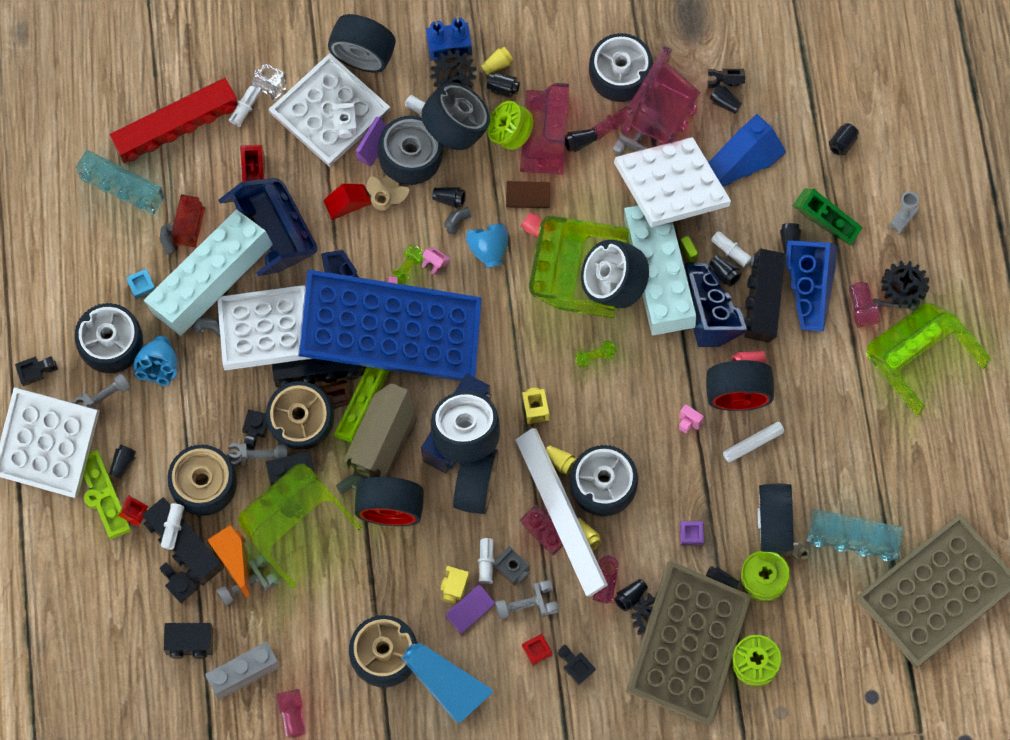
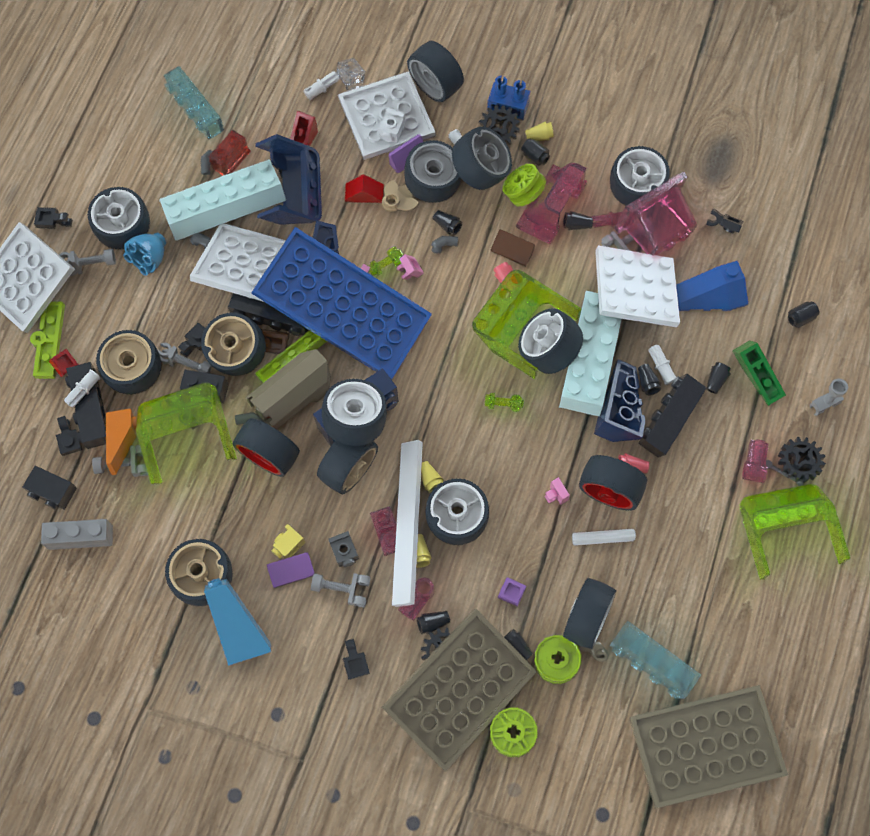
camera: 25 degrees right, 0 degrees up
red brick [109,78,238,163] -> none
black cone [109,444,136,479] -> none
medium azure plate [126,269,155,299] -> none
clear pink piece [276,689,306,738] -> none
dark azure piece [465,223,508,268] -> none
white axle [477,538,495,584] -> none
light yellow brick [522,388,549,425] -> none
red tile [522,634,553,666] -> none
lime tile [680,236,698,263] -> none
black cone [709,85,742,114] -> none
blue wedge [786,241,837,331] -> none

